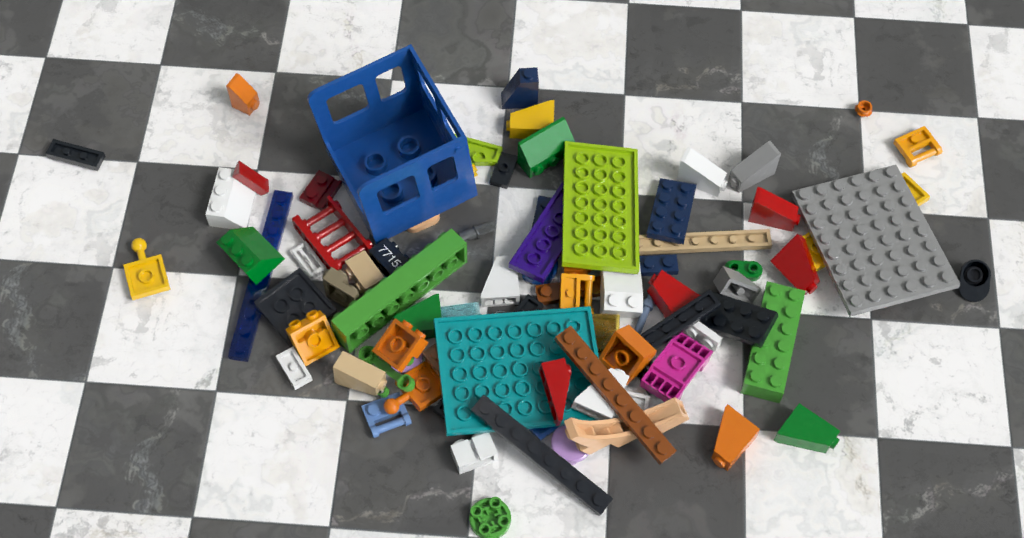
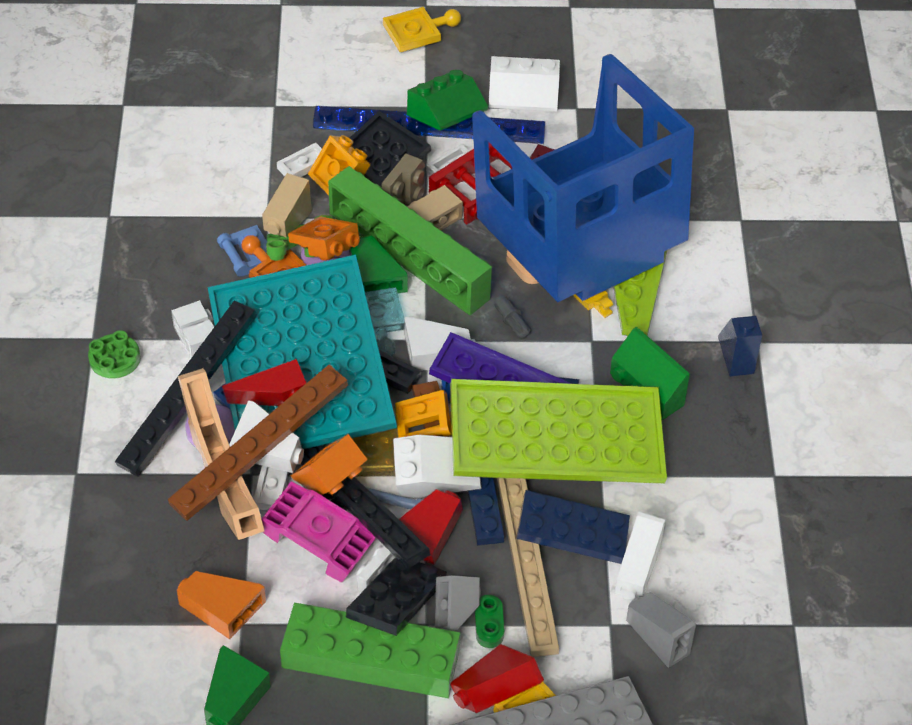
camera: 85 degrees right, 10 degrees down
orange slope [226,73,260,116] -> none
red slope [232,161,269,196] -> none
black brick [368,238,410,277] -> none
black plate [489,152,518,189] -> none
yellow slope [506,100,554,139] -> none
red slope [748,187,801,232] -> none

